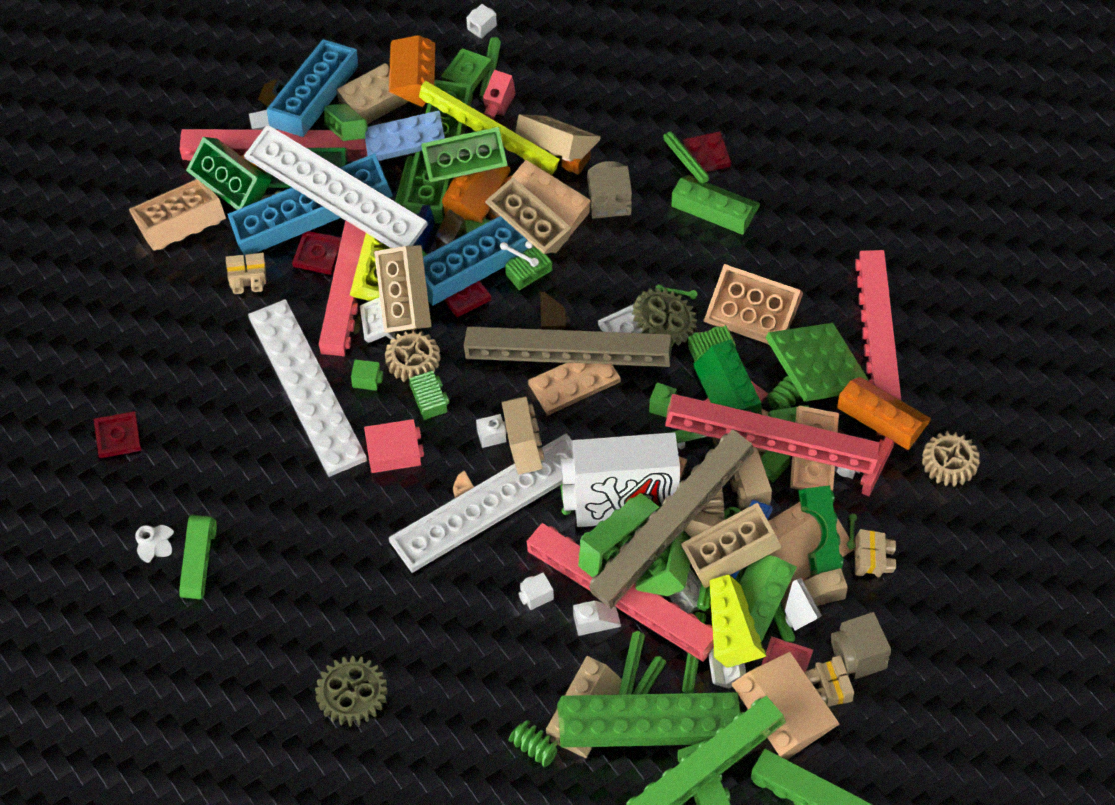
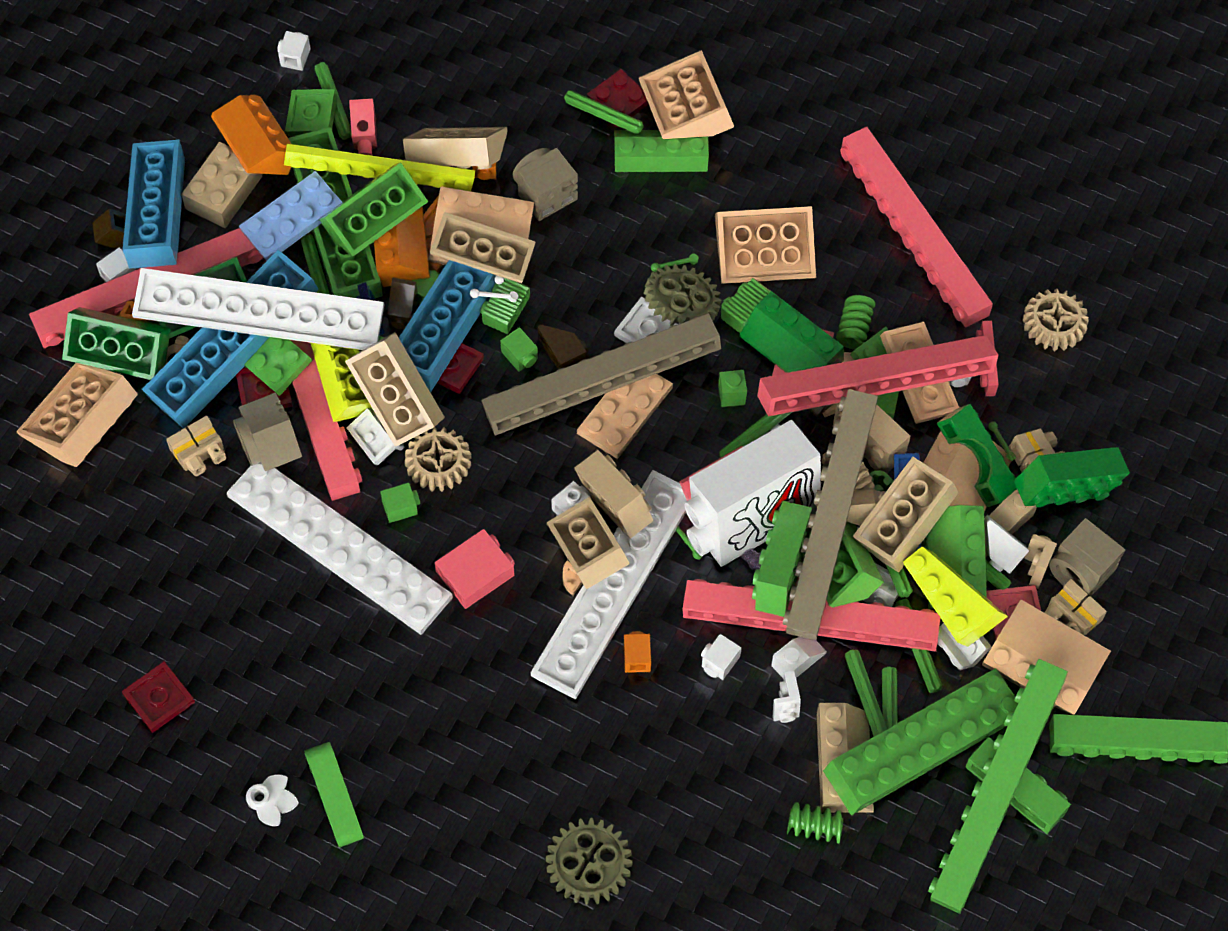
camera: 30 degrees left, 5 degrees up
bright green brick [324,103,368,141] -> none
bright green brick [409,370,449,420] -> none
bright green plate [765,323,868,402] -> none
orange slope [837,377,931,450] -> none
none -> dark tan piece [233,393,302,471]
none -> bright green plate [244,337,312,396]
none -> bright green brick [500,327,538,371]
none -> tan brick [546,497,630,590]
none -> orange brick [624,631,651,673]
none -> light nougat slope [639,50,734,139]
none -> white bracket [773,671,801,723]
none -> green brick [1014,447,1130,507]
none -> tan bracket [1024,534,1057,589]

